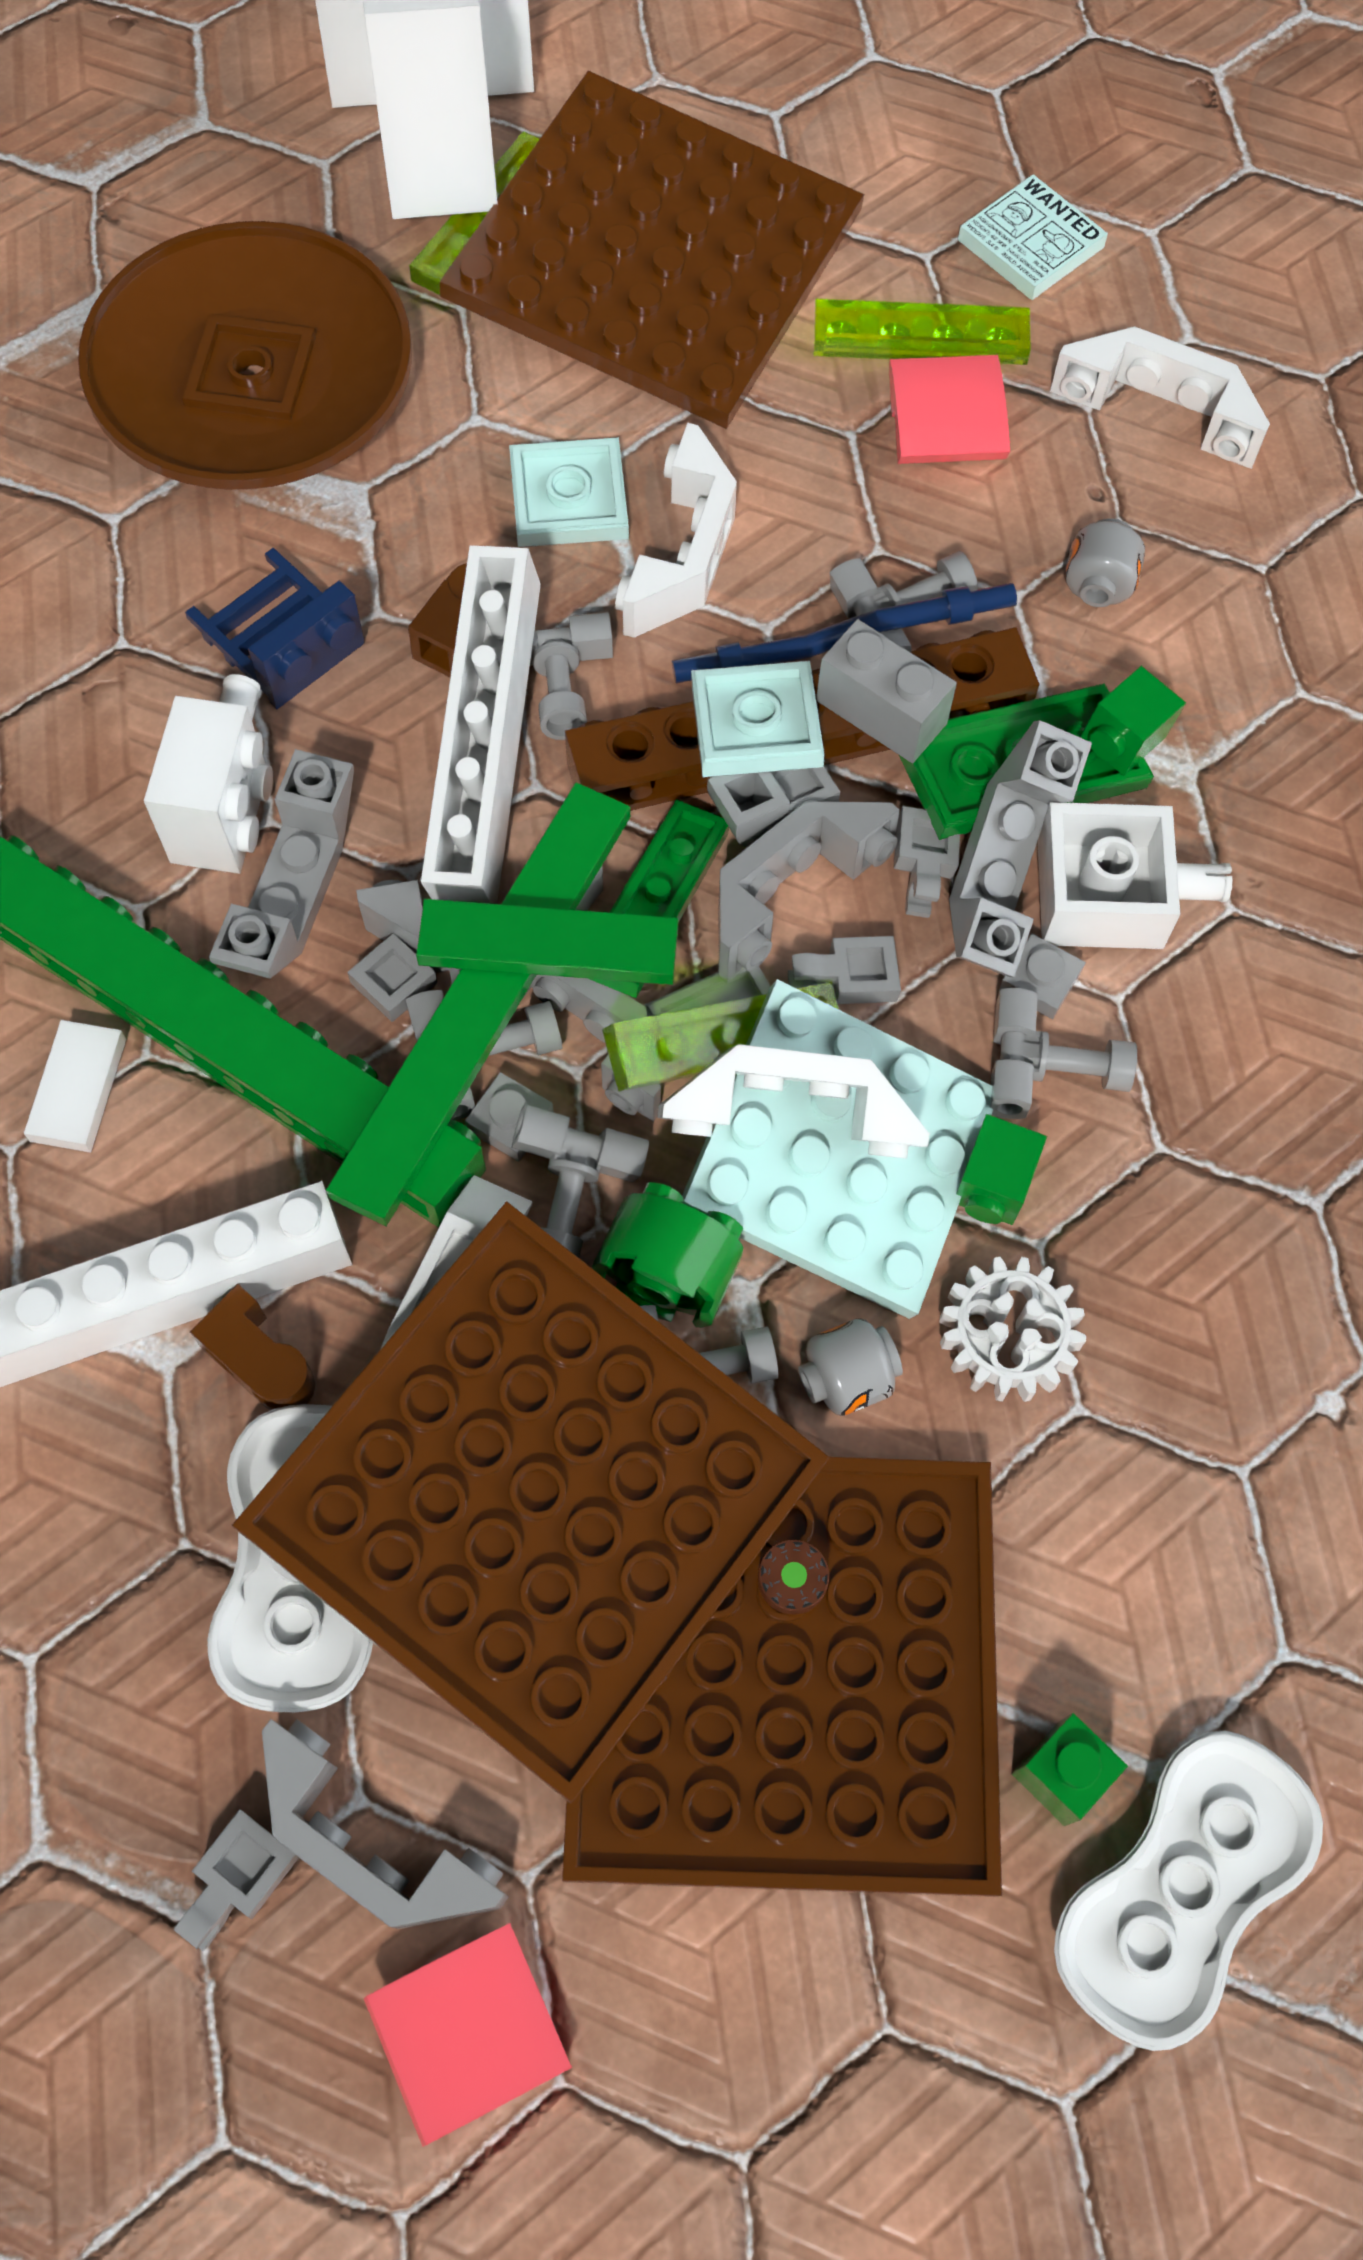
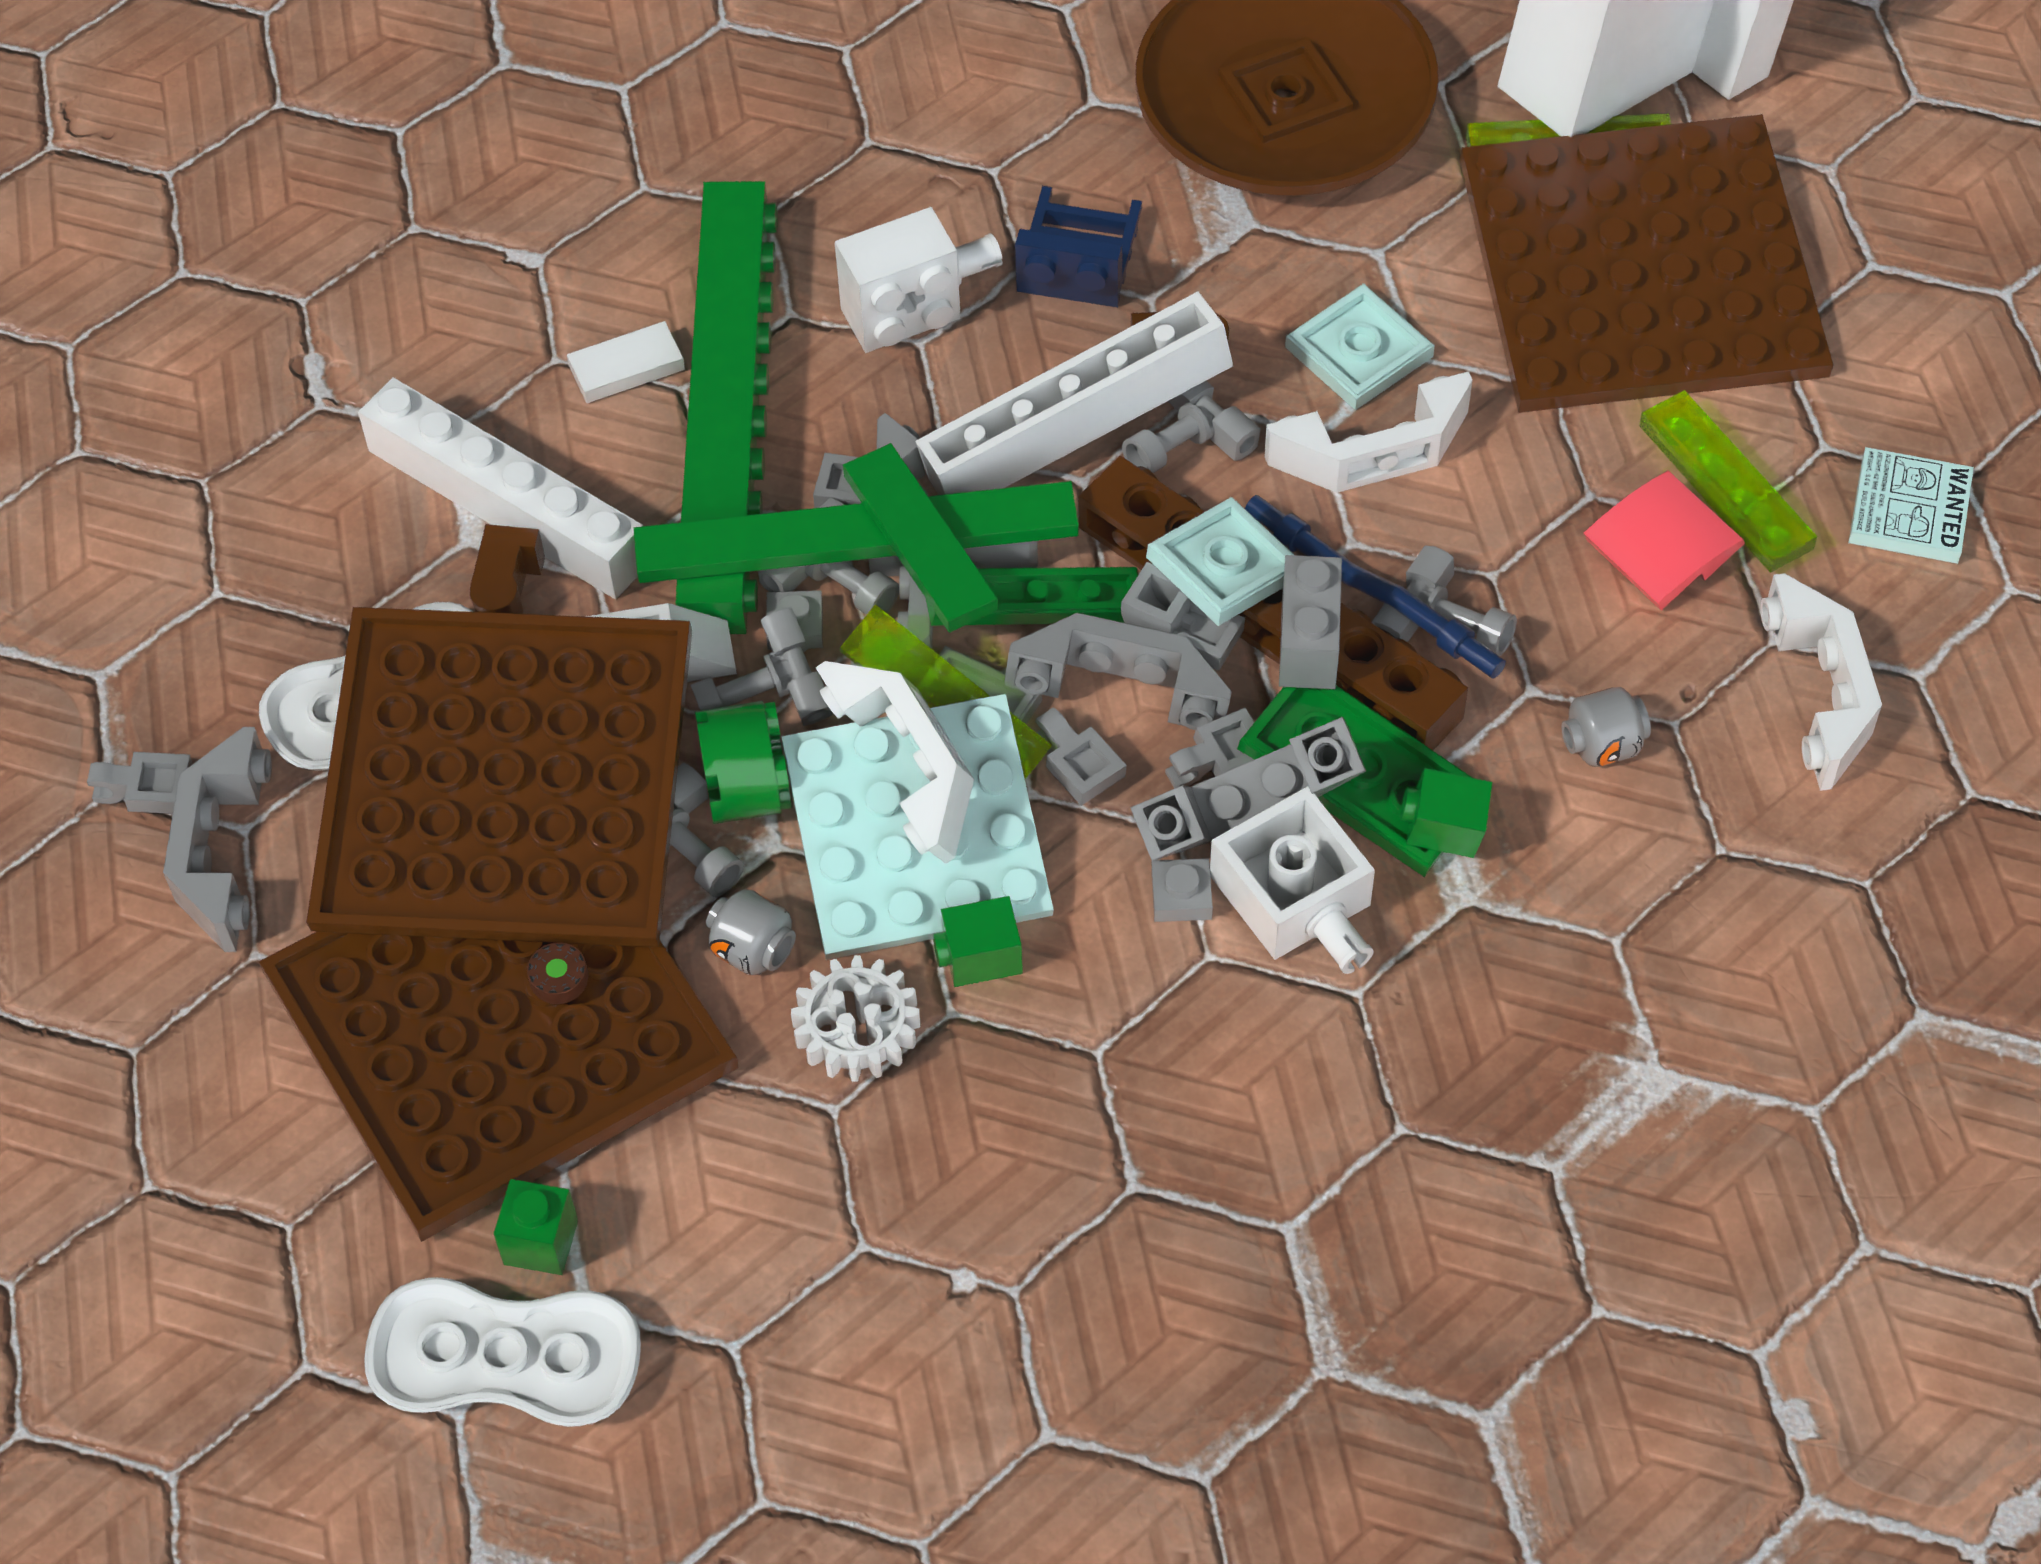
camera: 60 degrees right, 10 degrees down
light grey slope [209,749,354,979] -> none
coral slope [363,1923,572,2147] -> none
light grey bar [990,988,1137,1119] -> none

